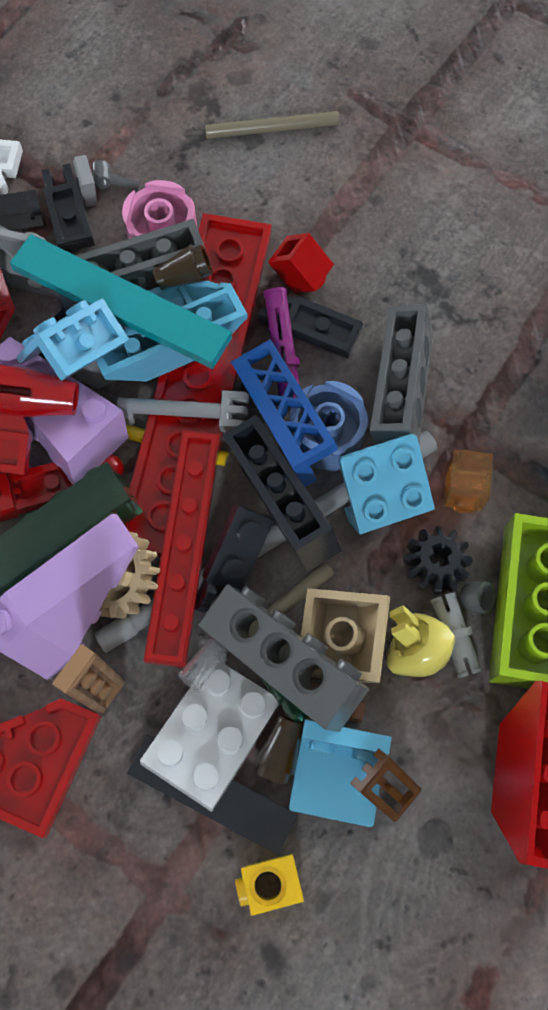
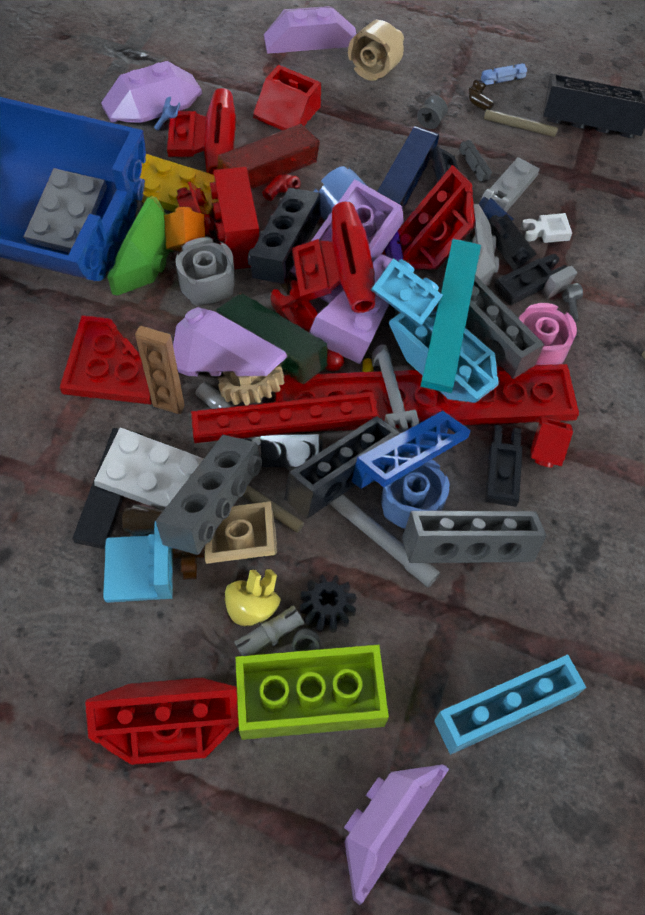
camera: 70 degrees right, 10 degrees down
dark brown cone [153,244,213,290] -> none
clear pin [178,636,229,692] -> none
yellow brick [235,853,304,916] -> none
magenta pin [263,287,300,398] -> none
medium azure bracket [338,434,435,534] -> none
reddish brown tile [350,748,421,822] -> none
clear orange brick [444,449,493,513] -> none

